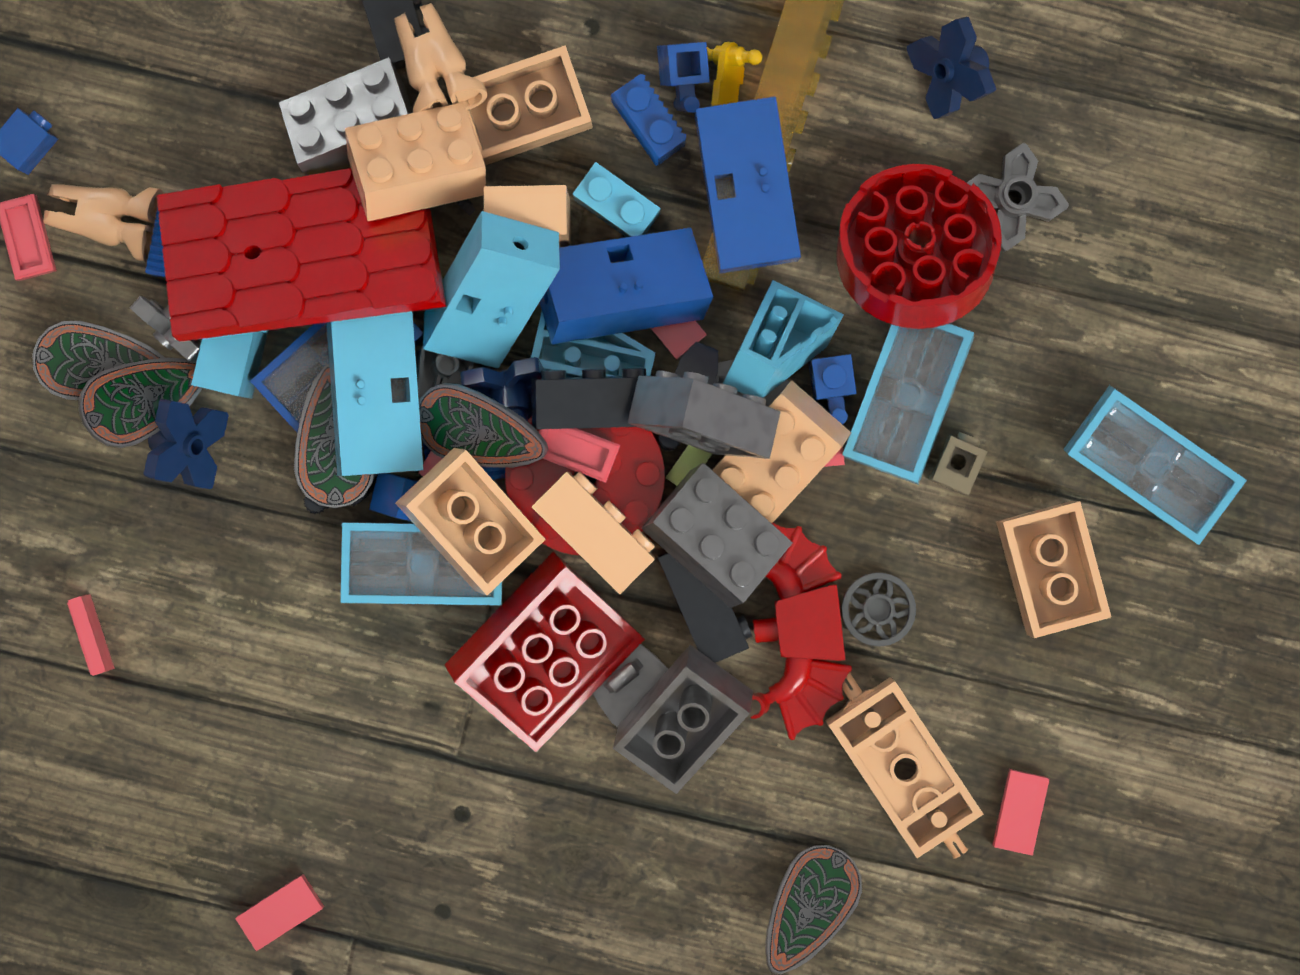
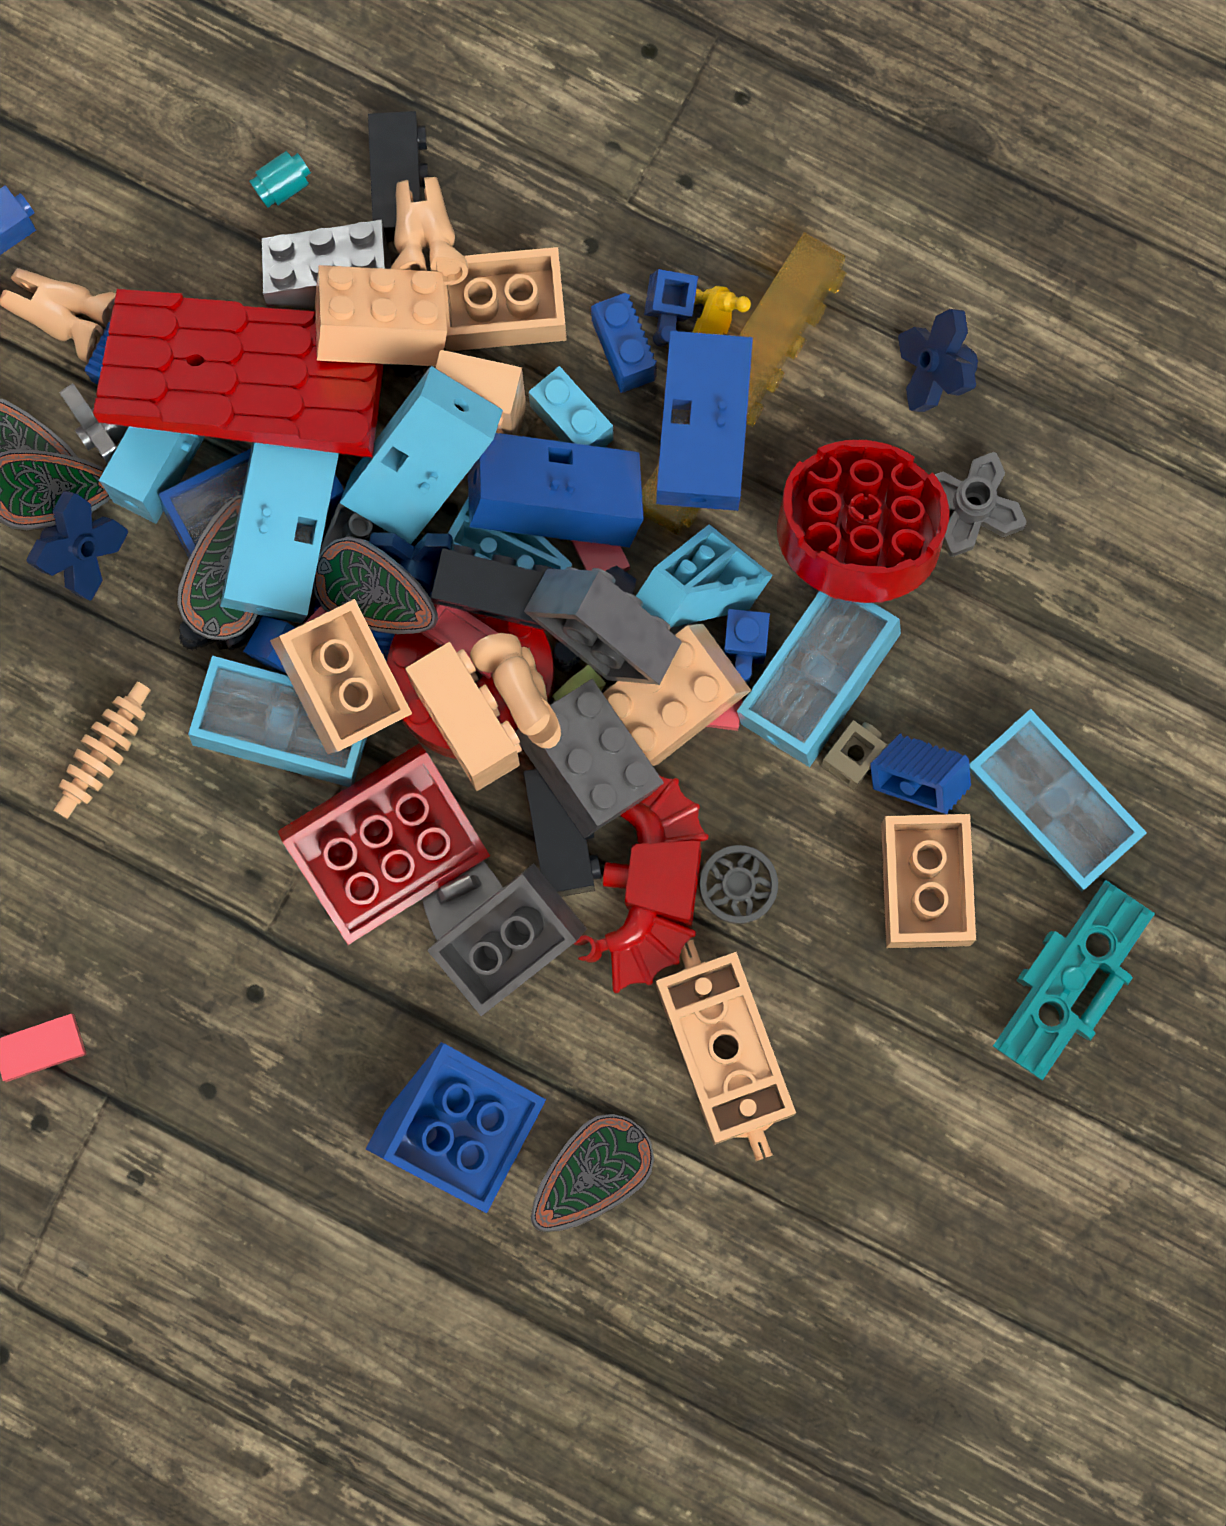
camera: 10 degrees right, 10 degrees down
coral tile [992,769,1049,856] -> none
none -> light nougat piece [53,681,151,819]
none -> teal brick [249,151,311,208]
none -> blue slope [365,1042,546,1213]
none -> light nougat piece [470,633,561,748]
none -> blue brick [870,733,971,814]
none -> teal piece [992,880,1155,1081]

